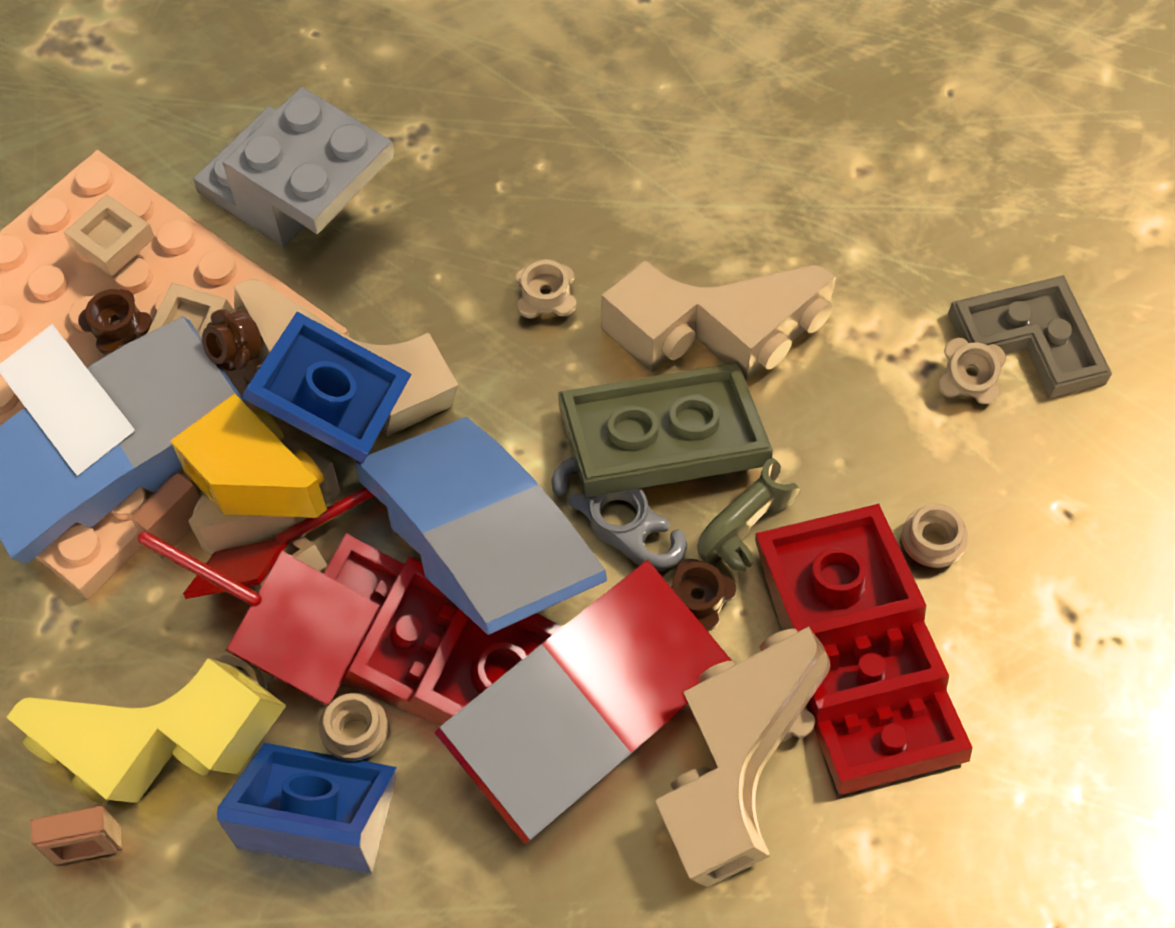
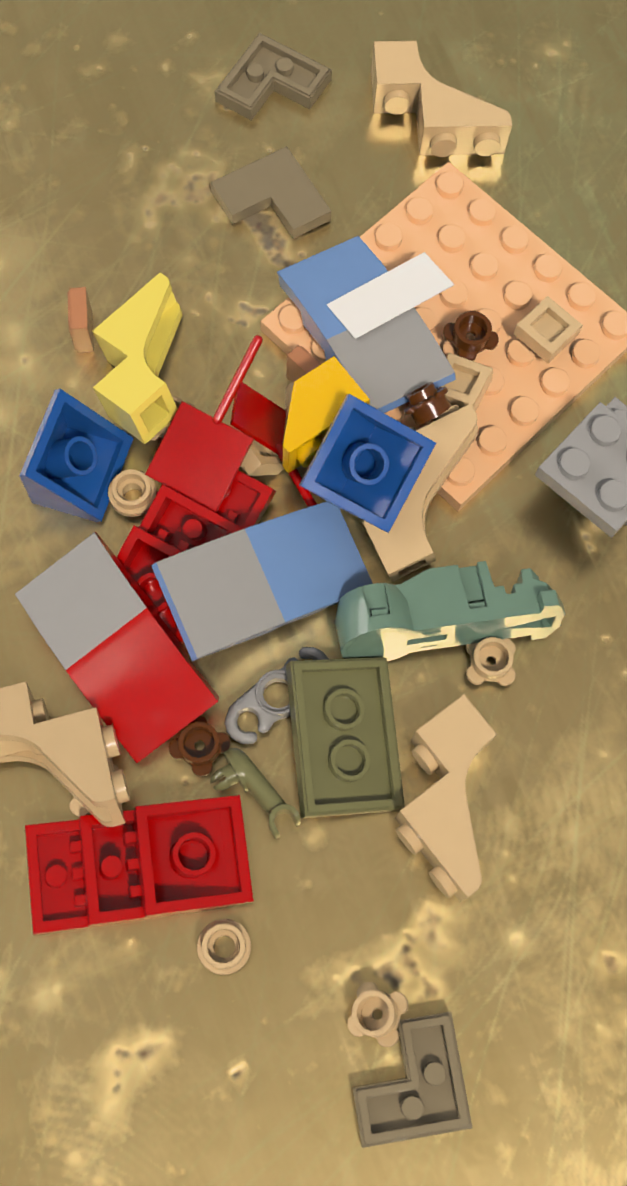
camera: 90 degrees right, 10 degrees up
none -> sand green piece [335,561,566,661]

